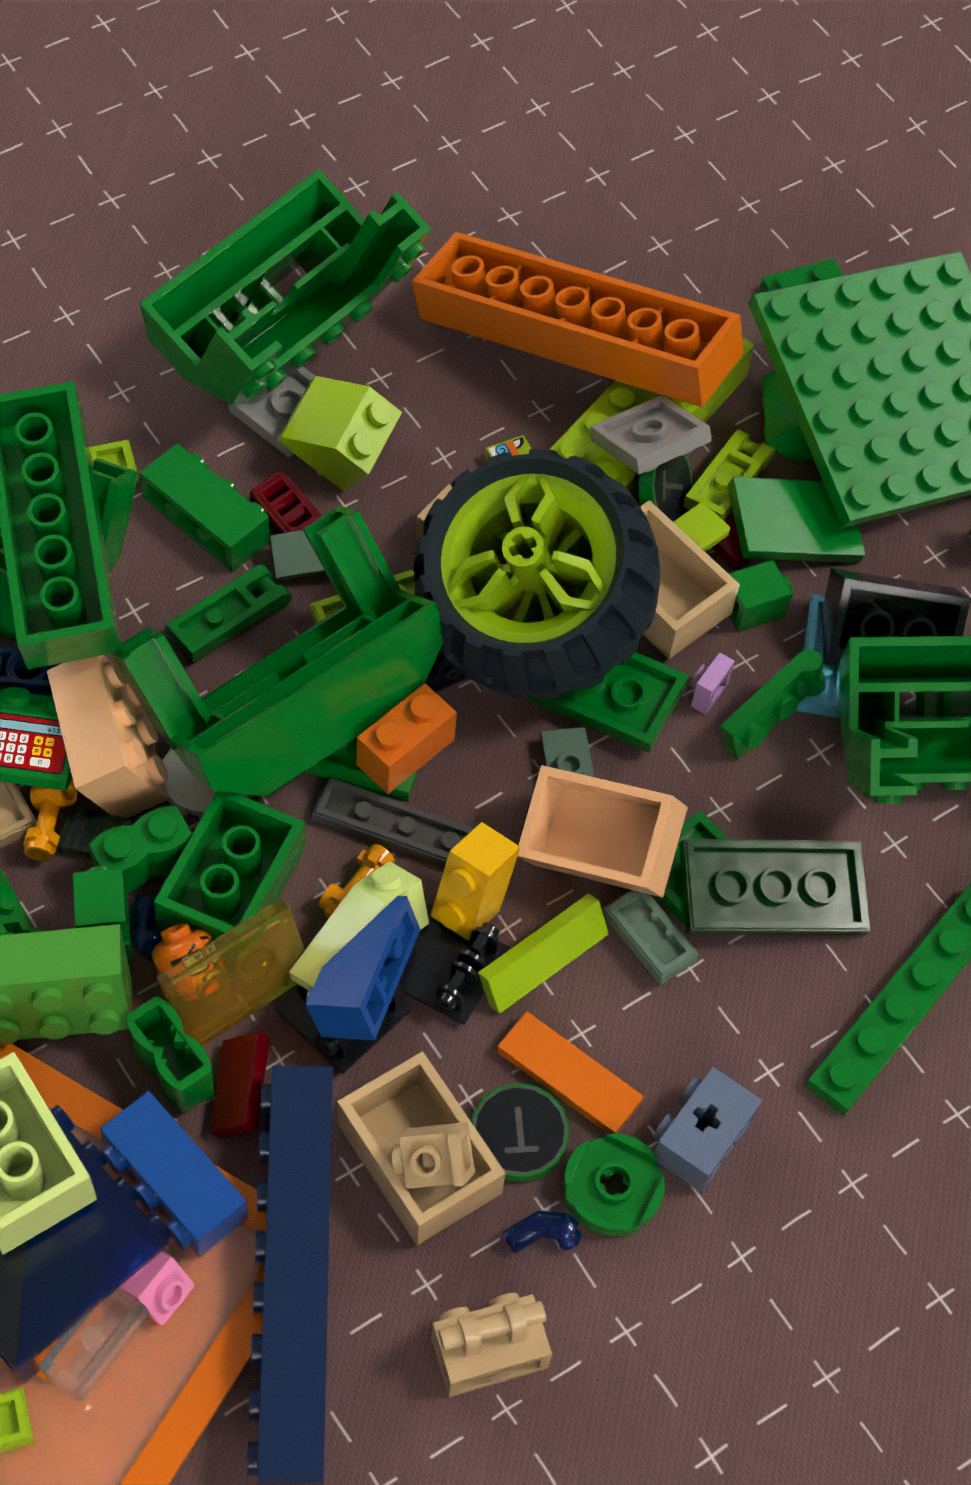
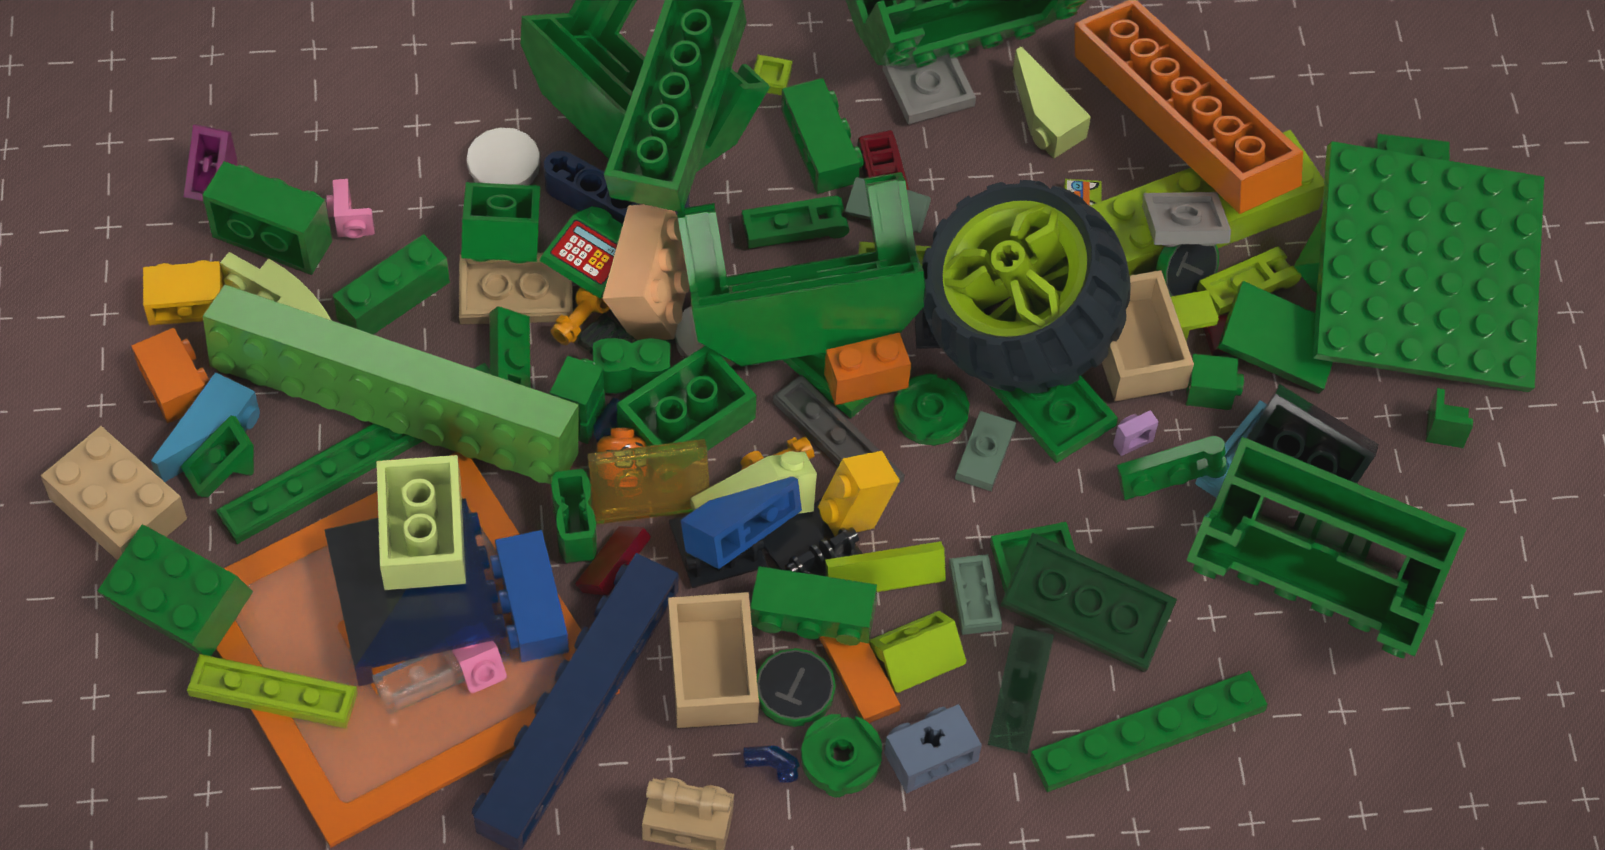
camera: 30 degrees right, 0 degrees up
lime slope [277,376,402,492] -> none
tan brick [392,1122,475,1189] -> none
light nougat piece [518,765,688,898] -> none
none -> green brick [750,566,877,646]
none -> lime panel [869,610,966,693]
none -> green tile [893,374,970,446]
none -> clear green slope [988,625,1054,754]
none -> yellowish green slope [1013,46,1091,158]

